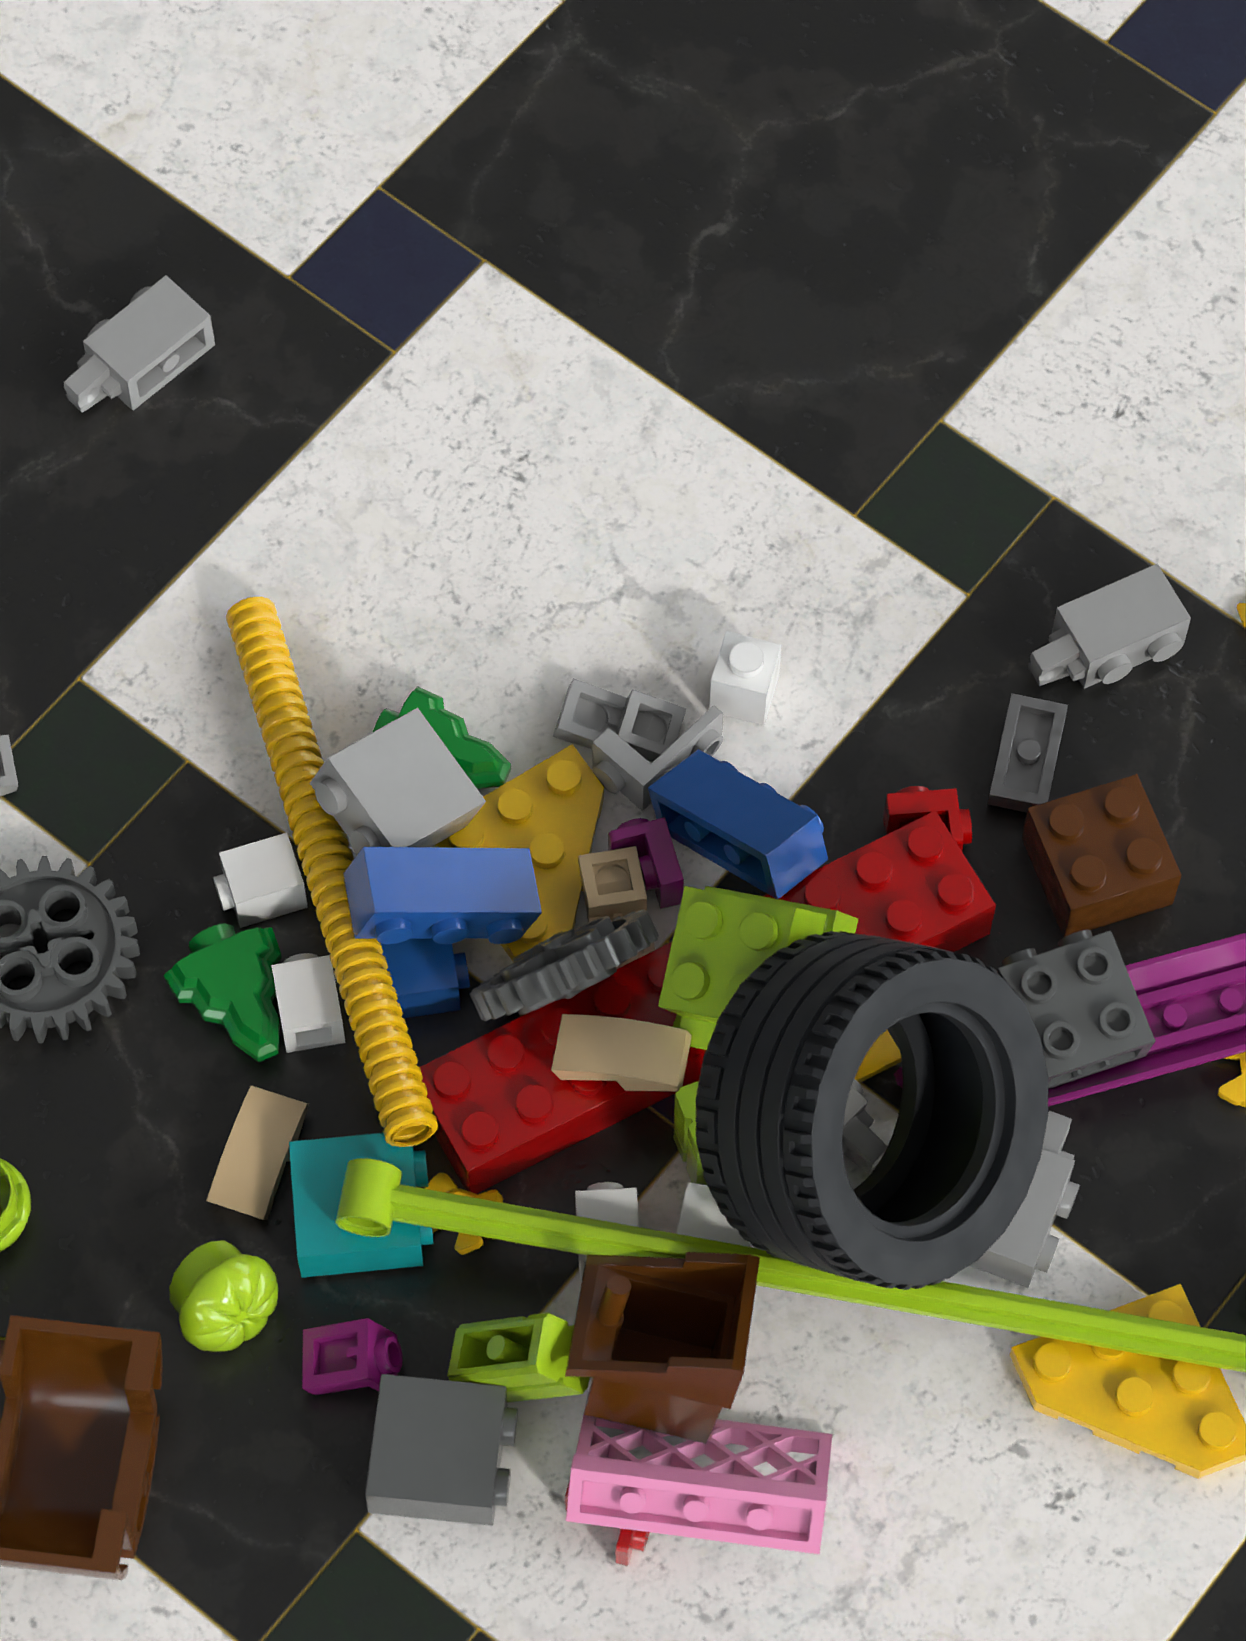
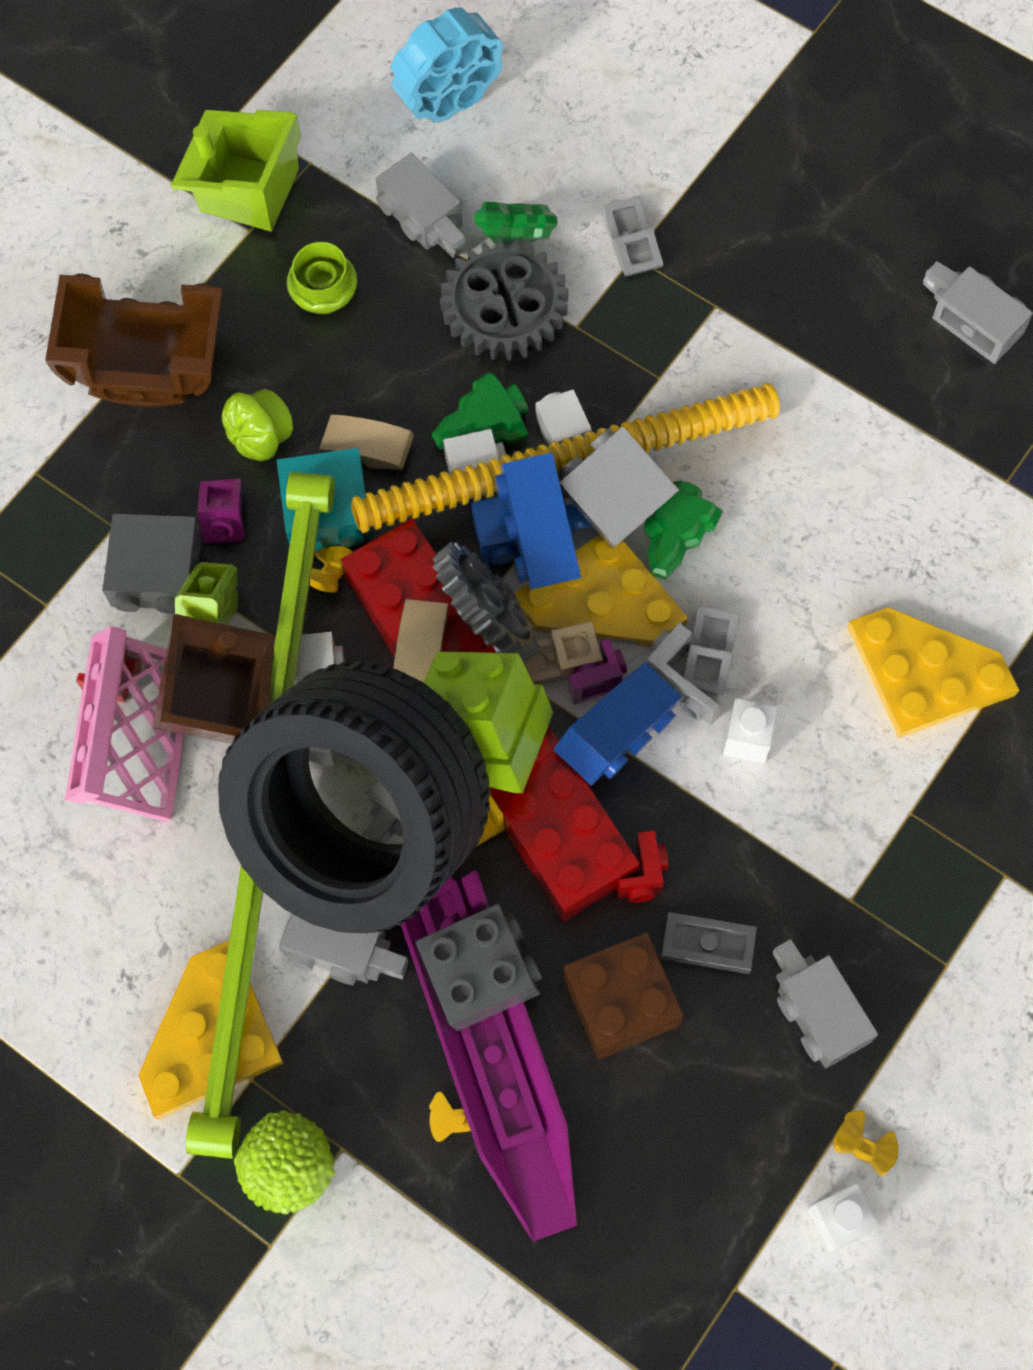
camera: 90 degrees right, 5 degrees up
none -> yellow plate [847,607,1019,738]

